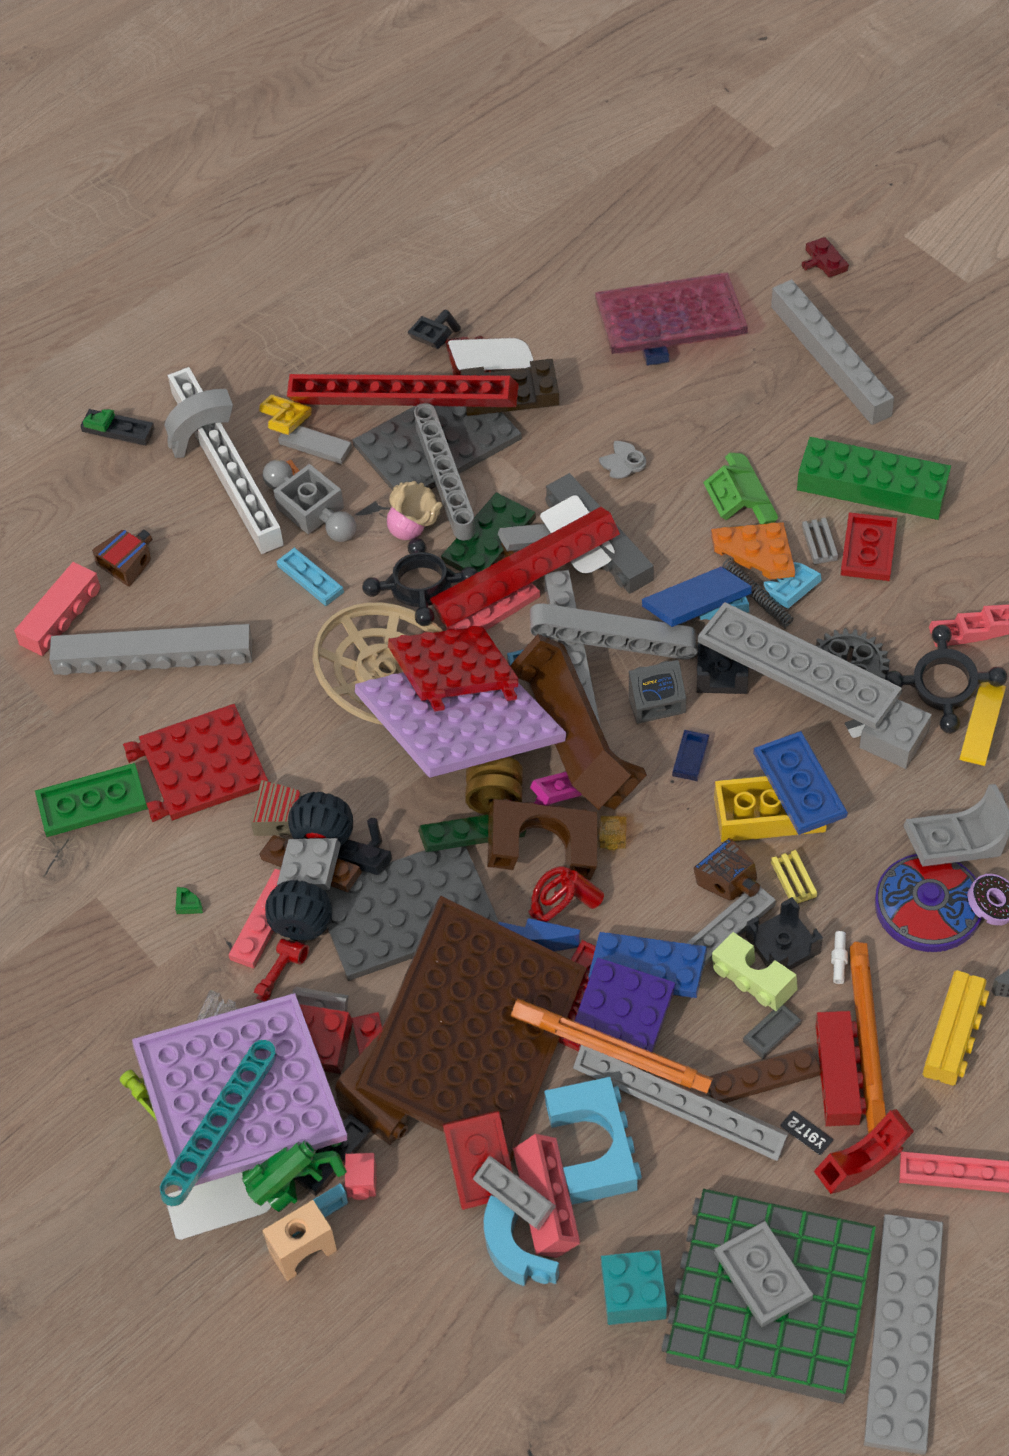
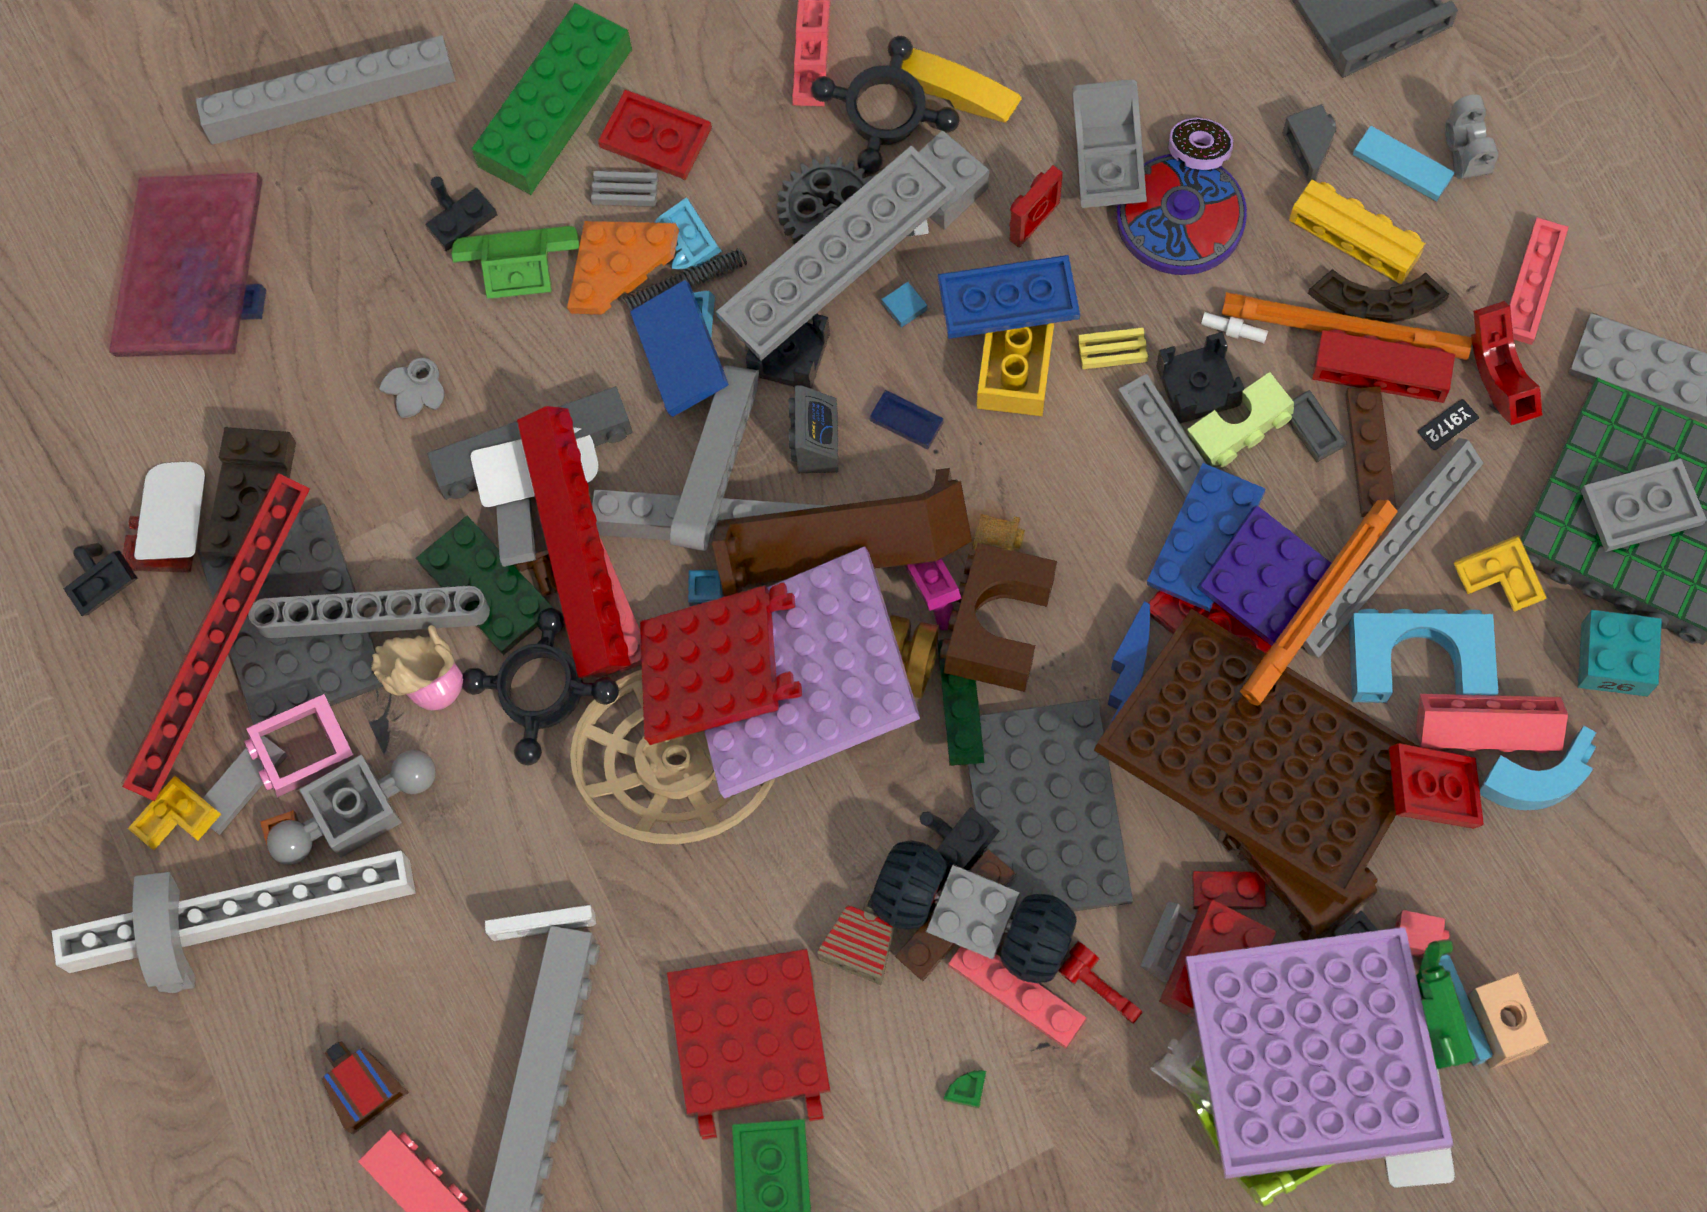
camera: 75 degrees left, 15 degrees up
black plate [80,409,155,446] -> none
green tile [83,409,115,432] -> none
teal beam [160,1040,276,1206] -> none
medium azure tile [277,547,344,606] -> none
light grey tile [473,1155,556,1230] -> none
red piece [528,866,604,922] -> none
reddish brown torso [693,838,760,901] -> none
dark red plate [801,237,849,278] -> none
none -> bright pink window [244,694,354,797]
none -> black plate [425,176,497,252]
none -> white tile [485,905,596,941]
none -> dark azure tile [882,282,927,328]
none -> red plate [1009,165,1063,248]
none -> dark brown tile [1308,269,1449,322]
none -> yellow tile [1454,535,1547,612]

